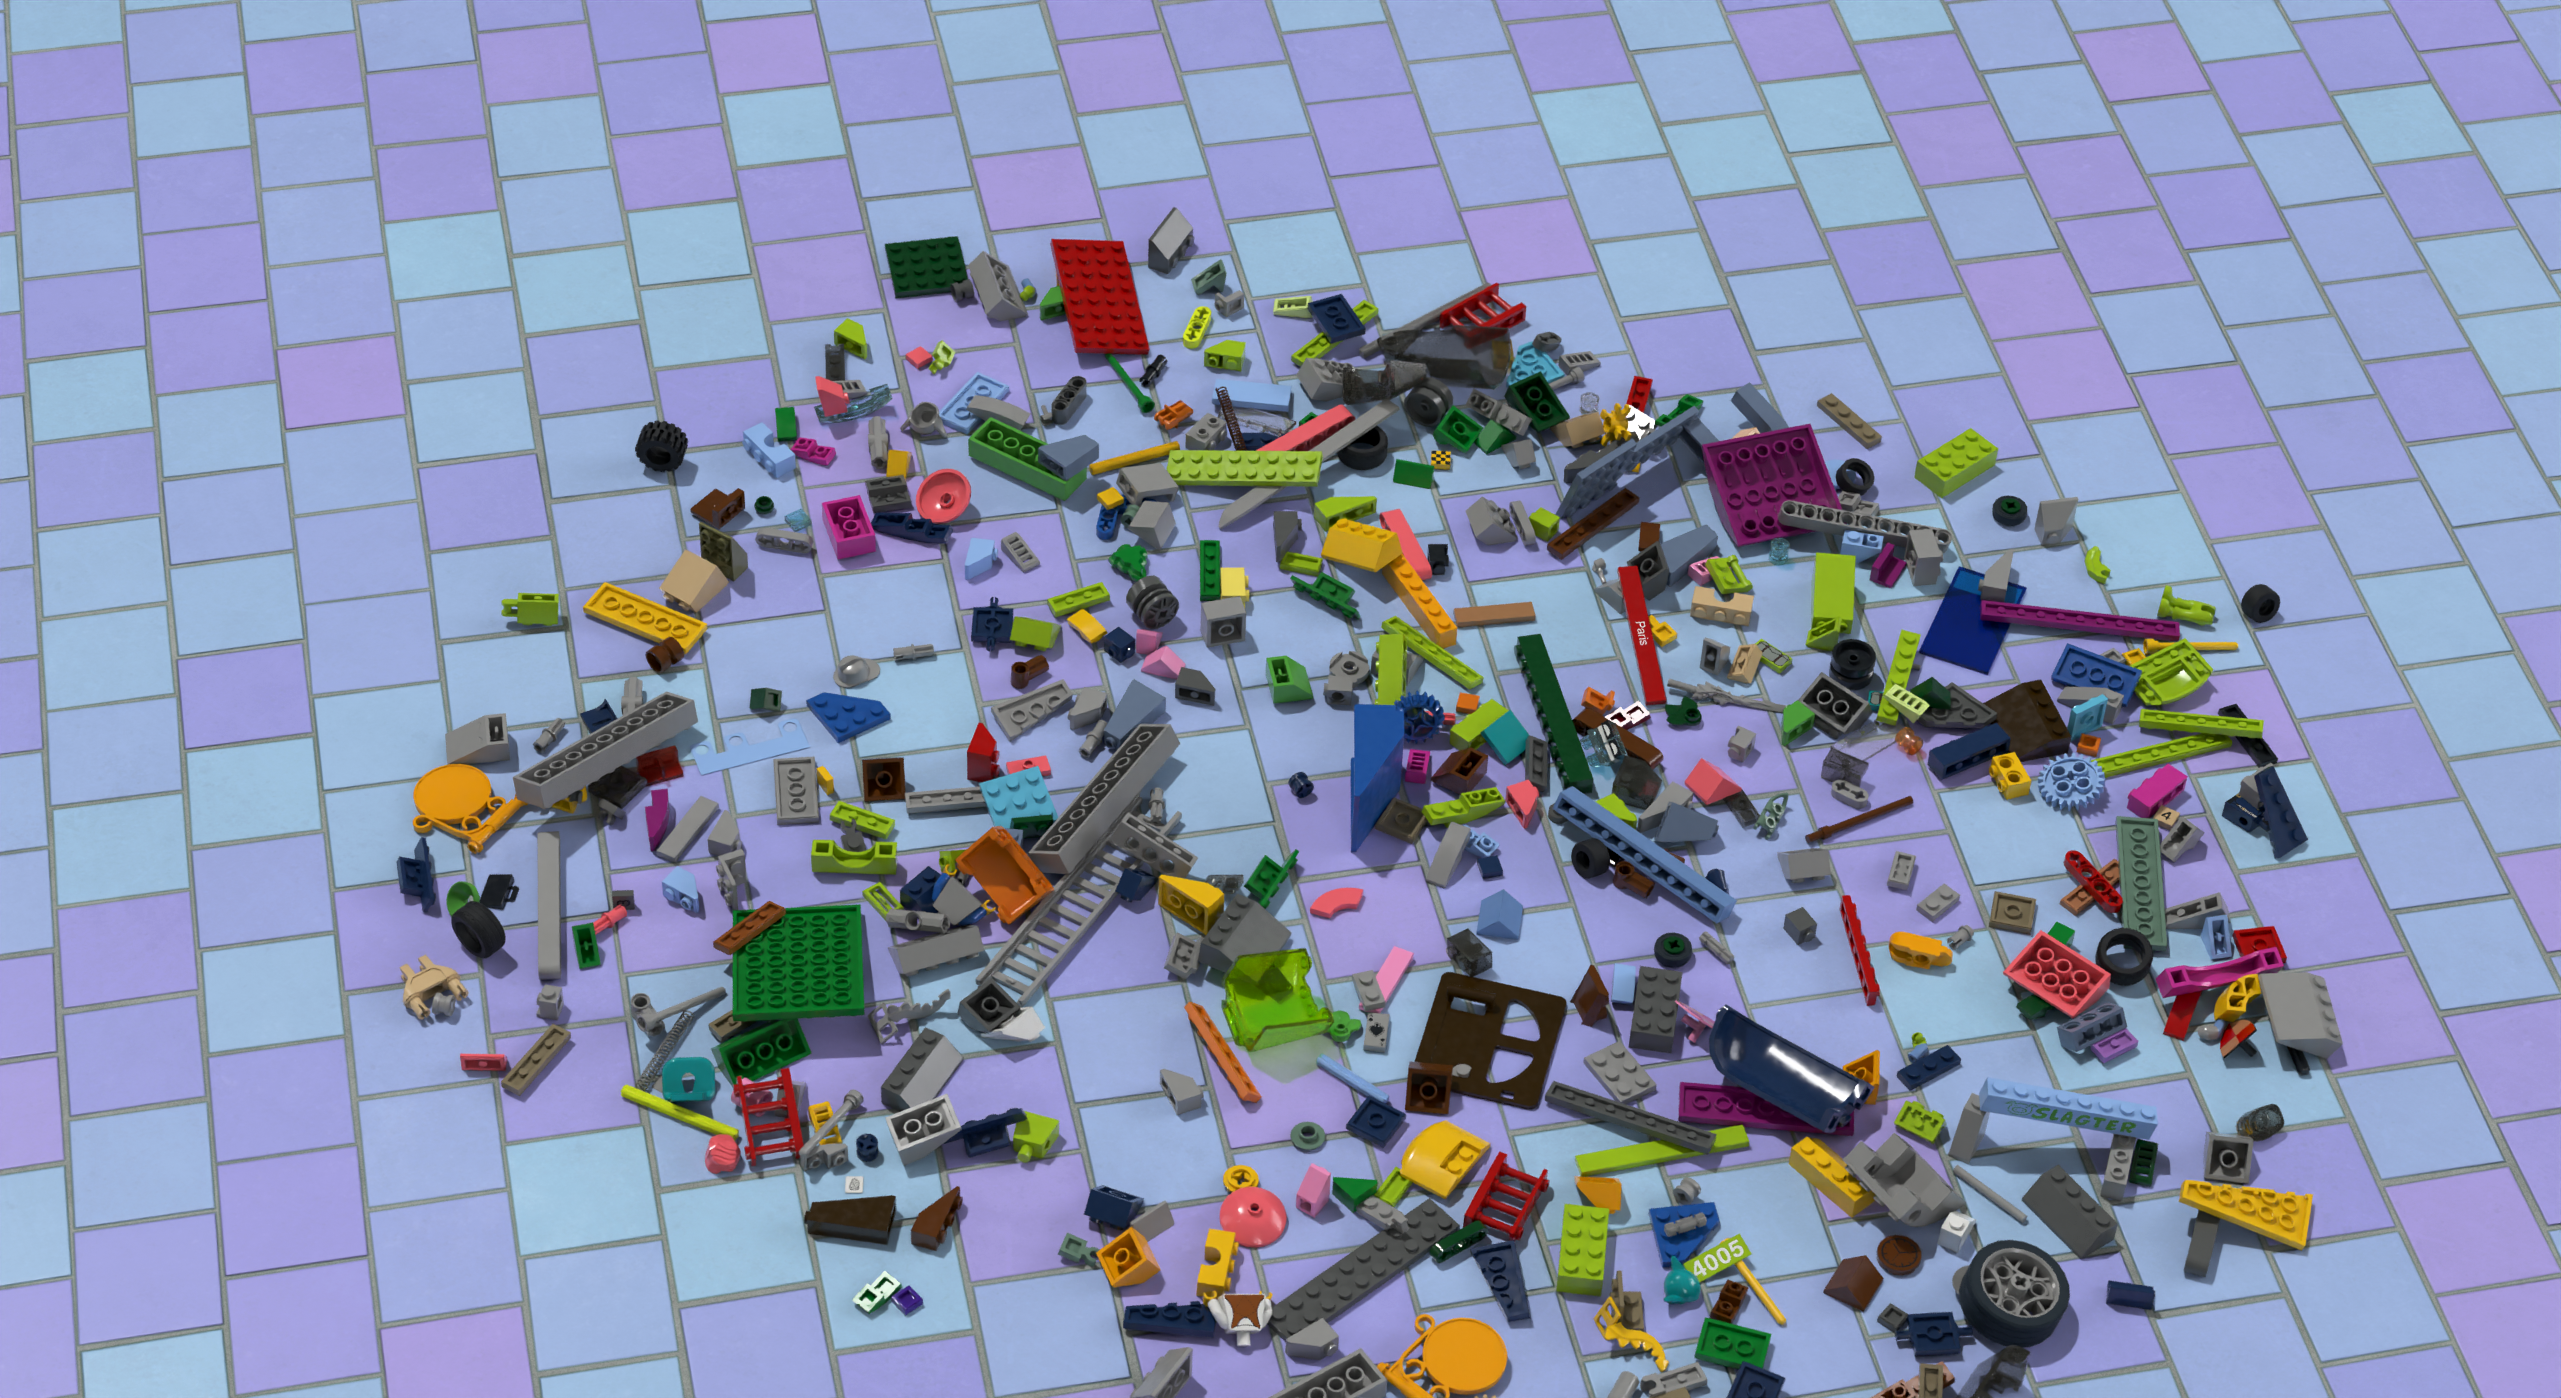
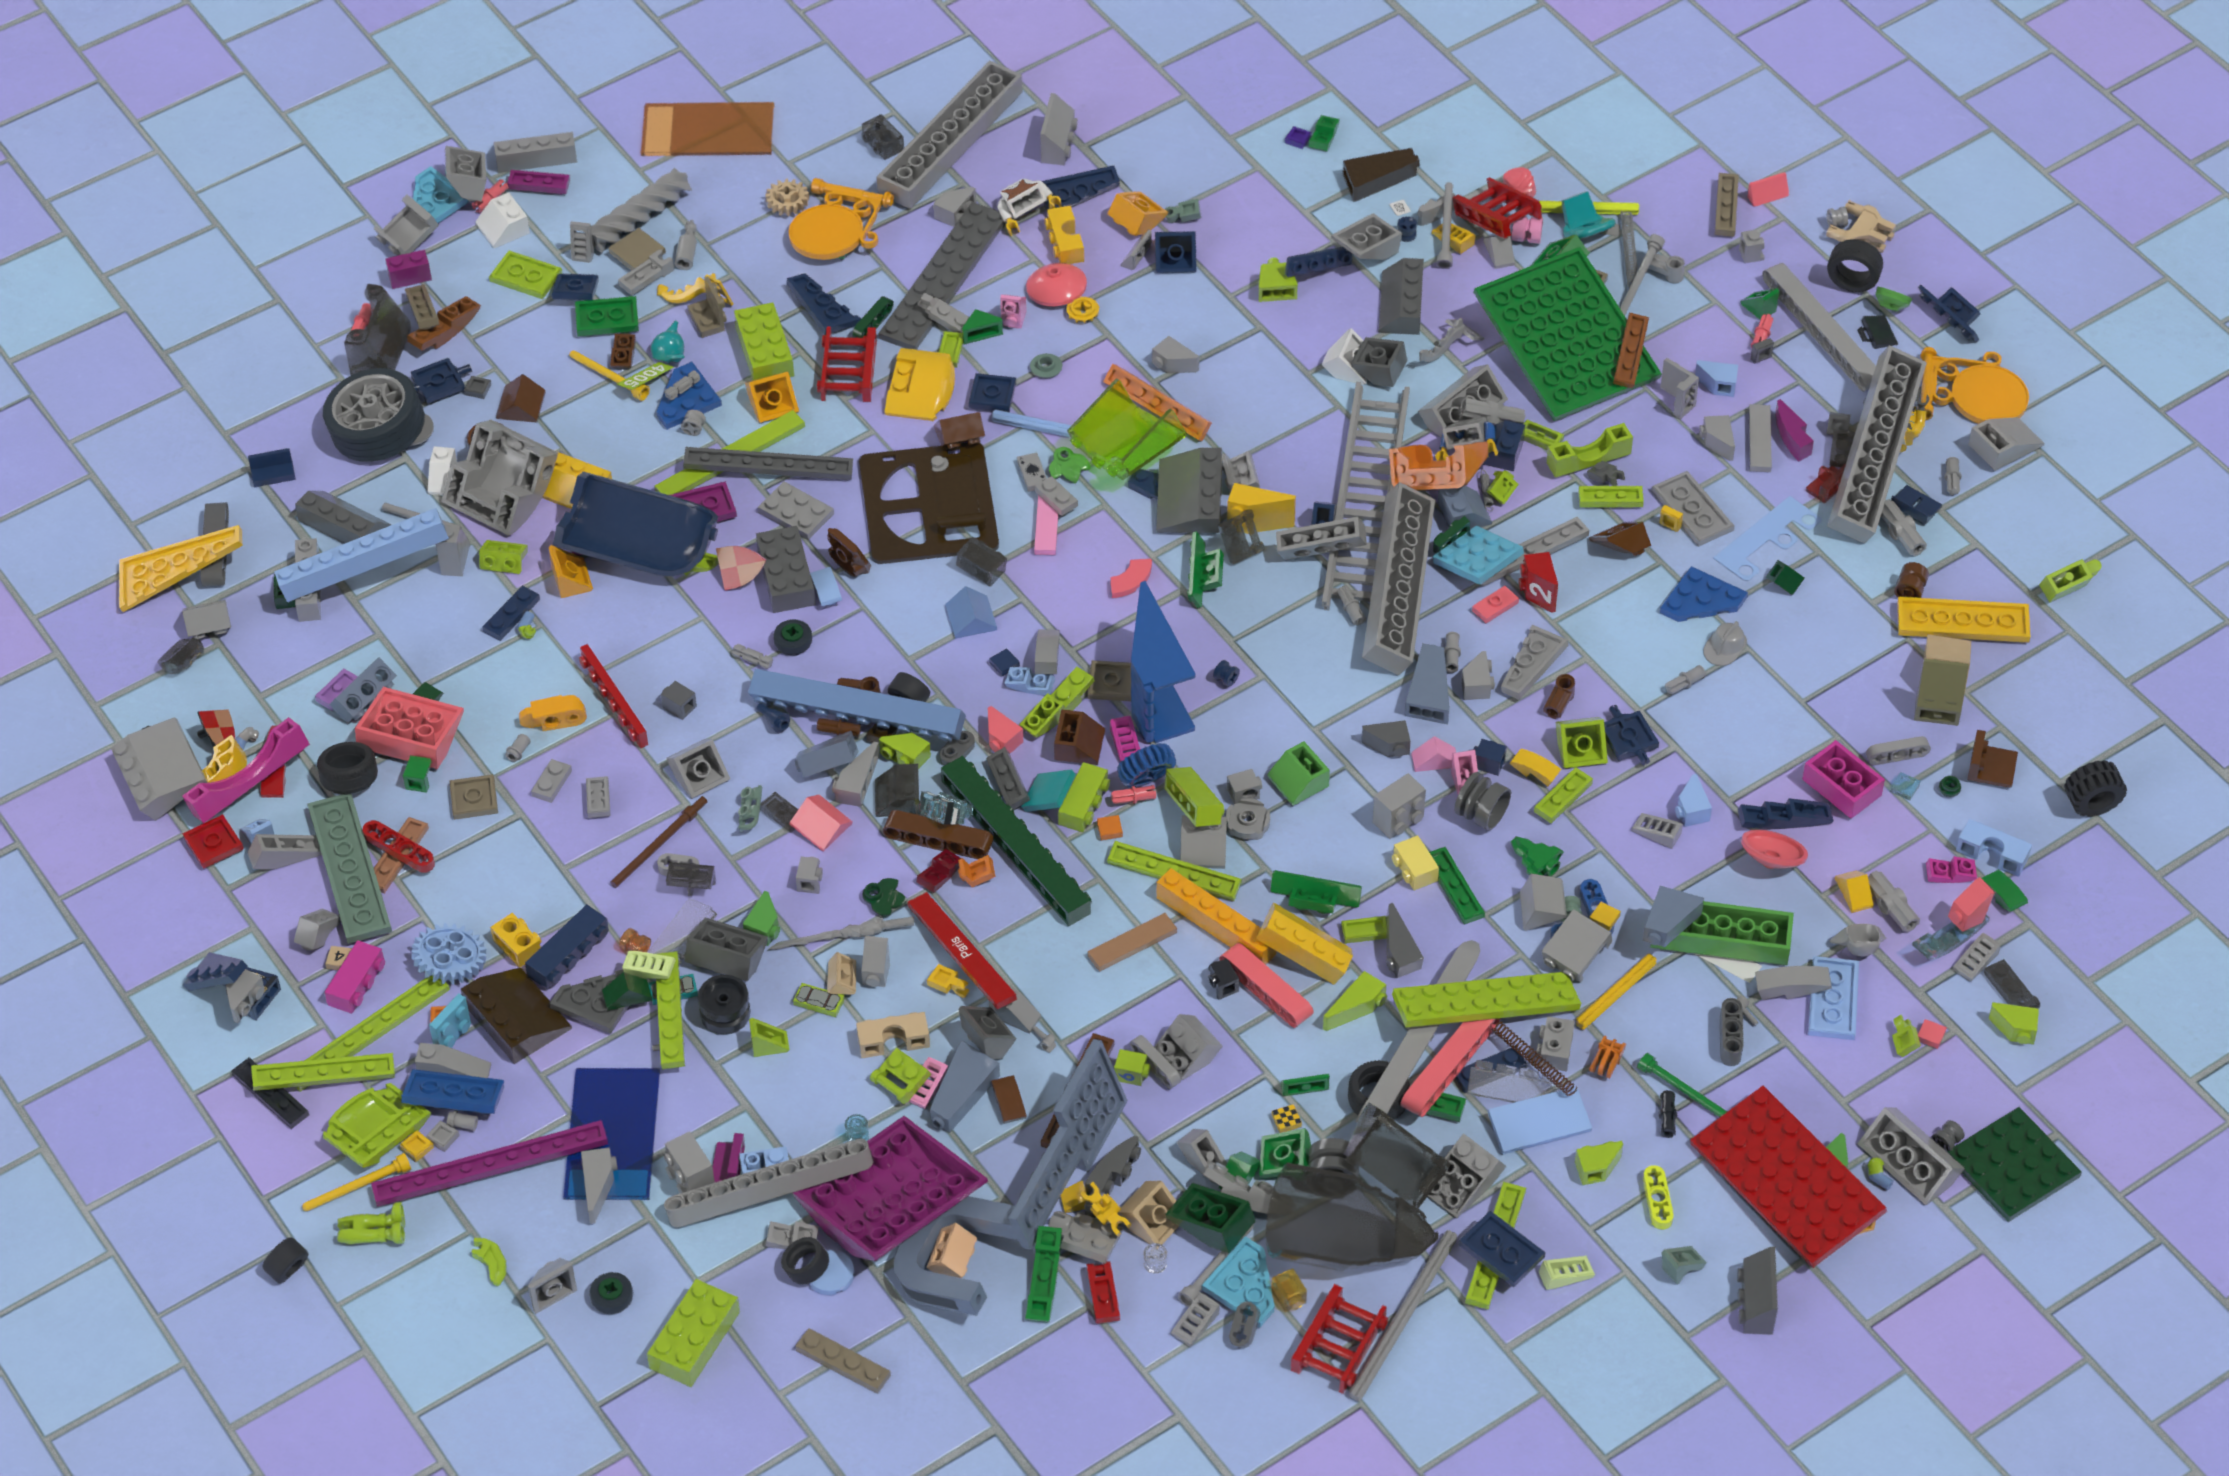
camera: 160 degrees right, 5 degrees up
dark grey slope [865,475,912,513] -> none
reddish brown slope [911,1186,963,1251] -> none
light grey bracket [1214,290,1244,317] -> none
lime slope [1811,552,1856,634] -> none

